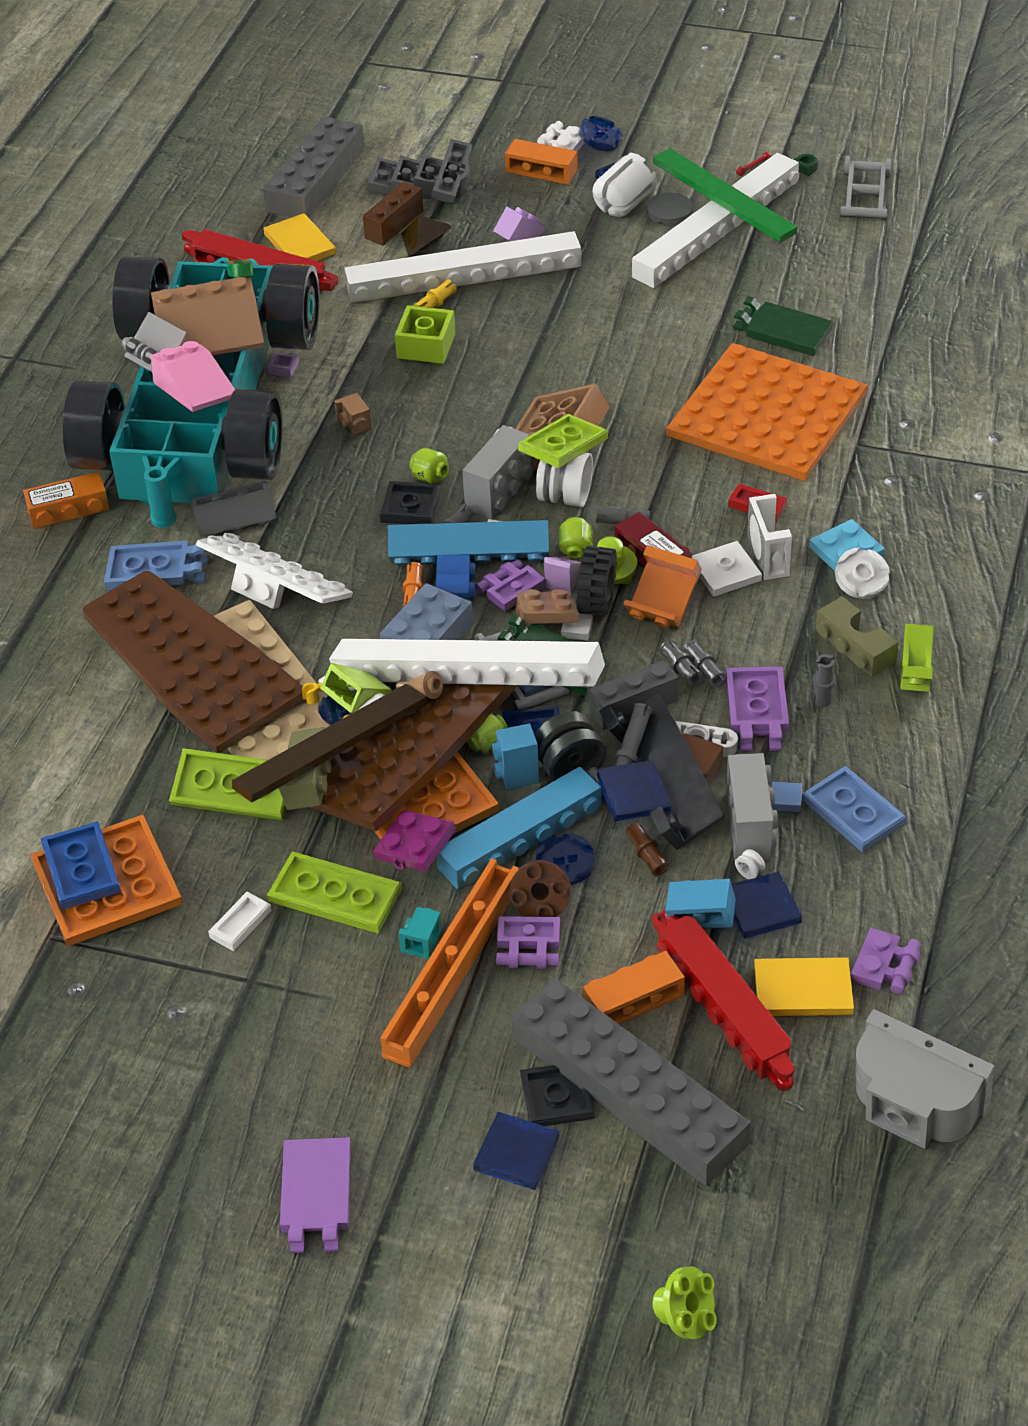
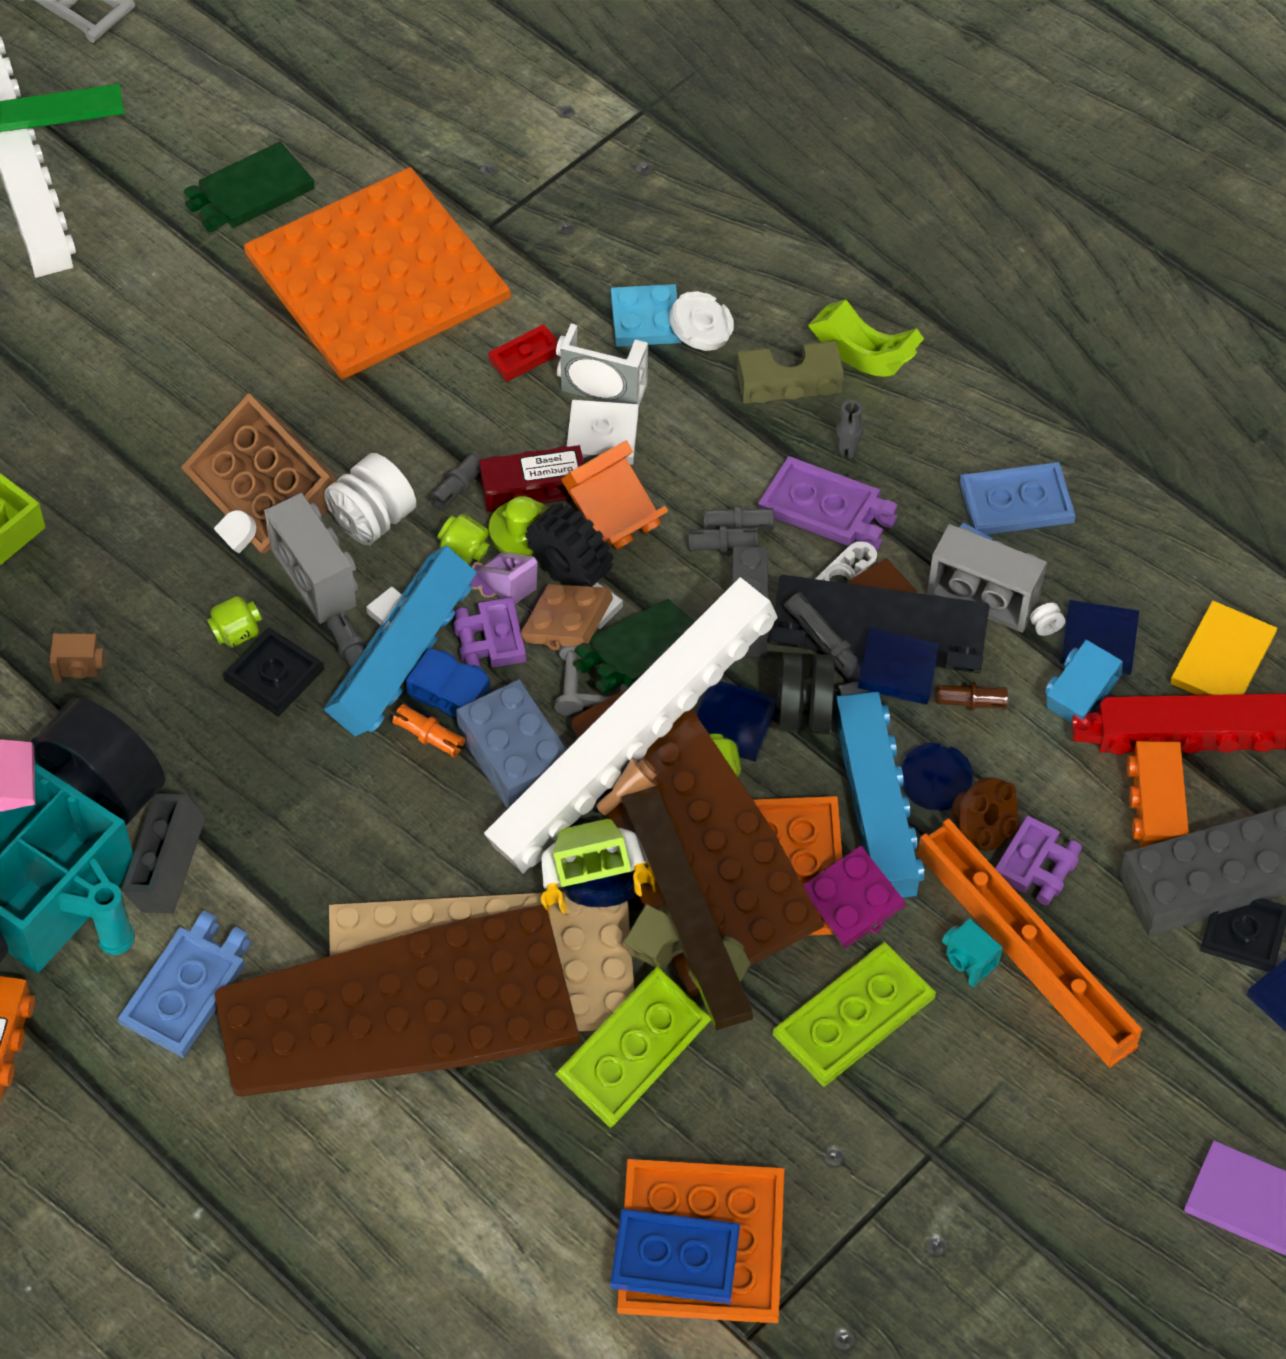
camera: 65 degrees left, 10 degrees up
white bracket [196,533,353,609] -> none
white tile [208,892,272,951] -> none
dark azure brick [492,723,539,790] -> none
lime tile [518,414,608,468] -> none
medium lavender plate [851,927,921,994] -> none

